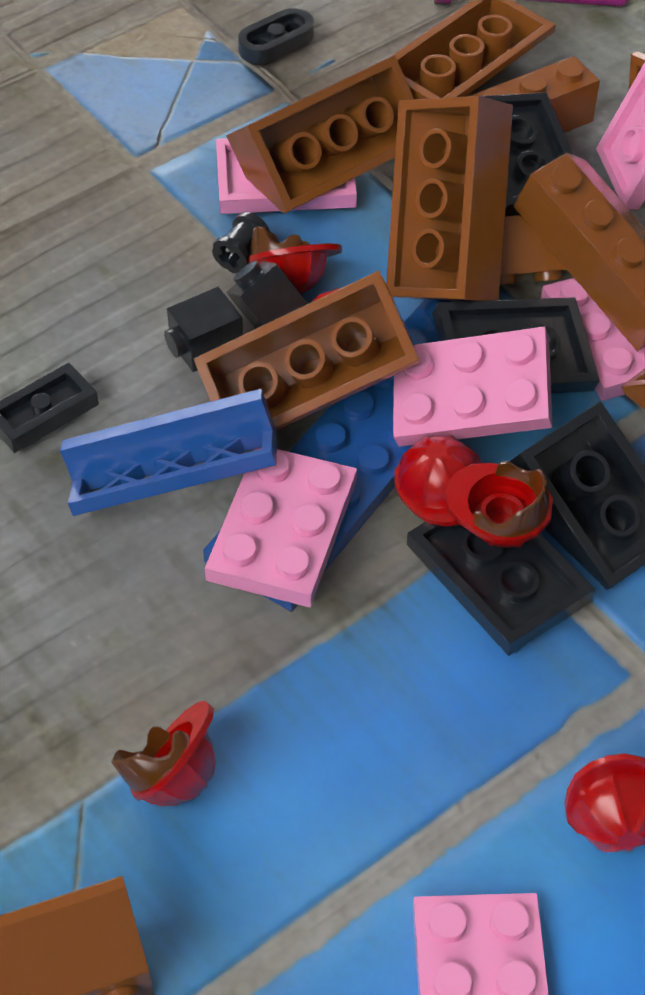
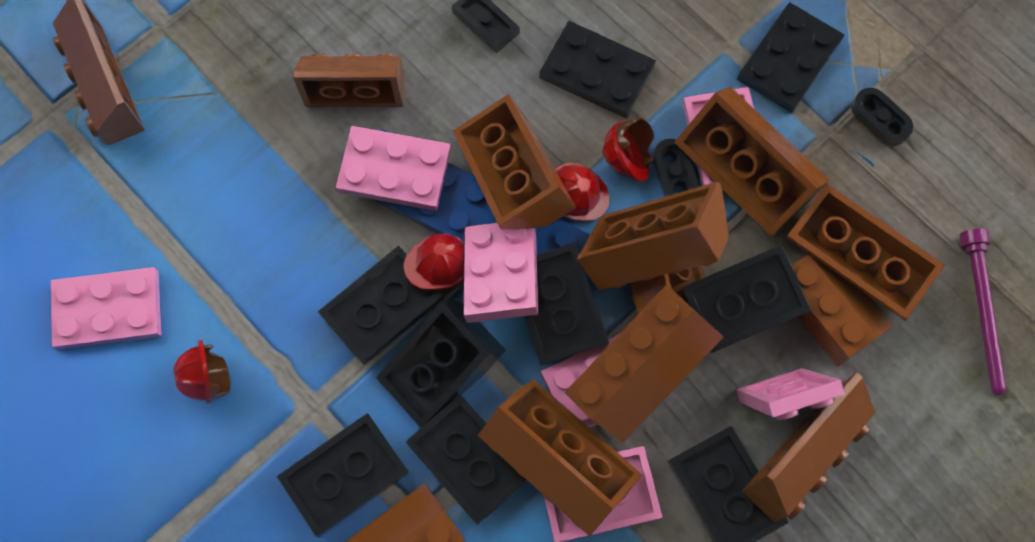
camera: 85 degrees right, 20 degrees up
blue fence [60,388,277,516] -> none
red piece [111,700,216,806] -> none
black brick [164,286,243,372] -> none
black bush [212,212,270,274] -> none
black brick [226,261,308,329] -> none
red piece [444,461,553,548] -> none
none -> dark orange slope [293,53,404,107]
none -> black plate [539,21,656,119]
none -> black plate [653,139,698,197]
none -> black plate [736,2,845,113]

